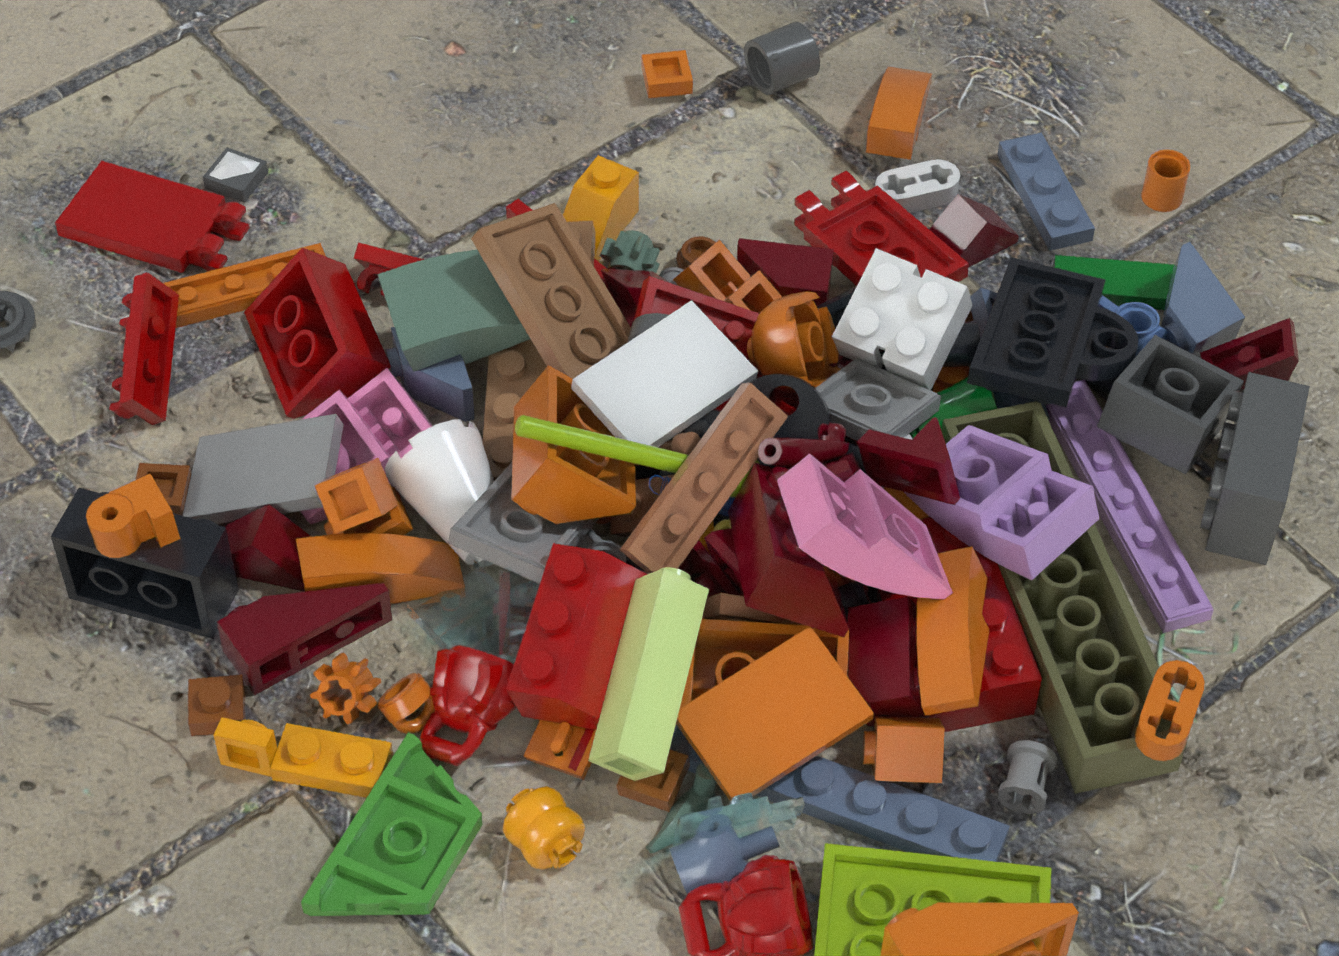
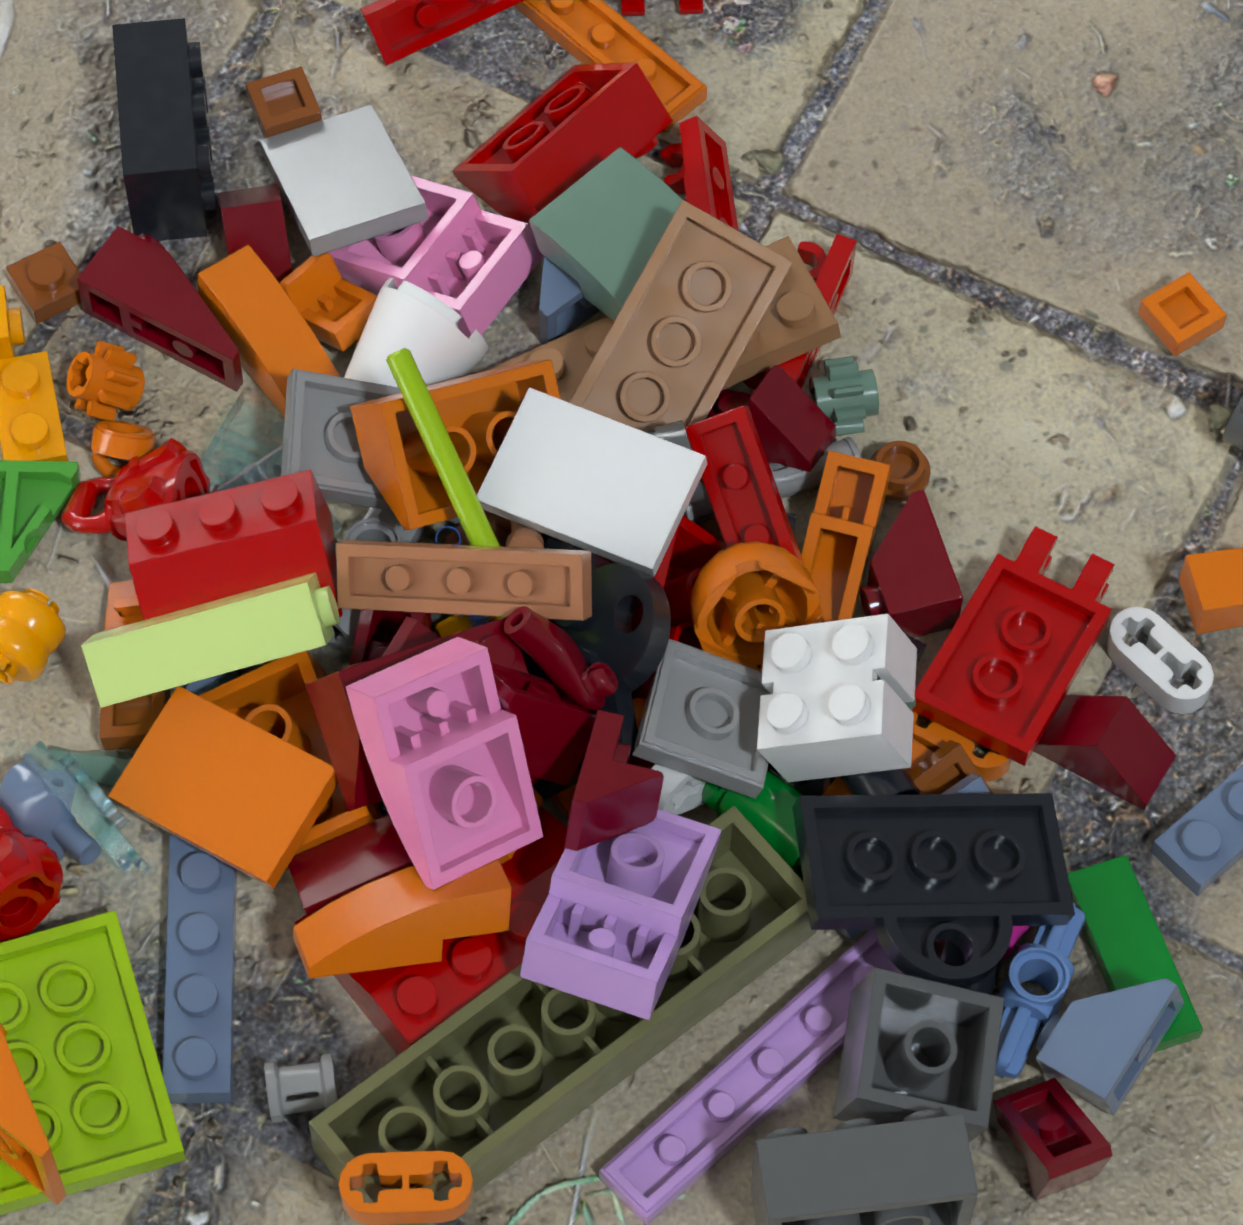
camera: 65 degrees right, 10 degrees up
orange leg [86,474,181,558] -> none
orange brick [314,457,398,534] -> none
light orange slope [563,155,639,262] -> none
orange brick [862,715,945,783] -> none

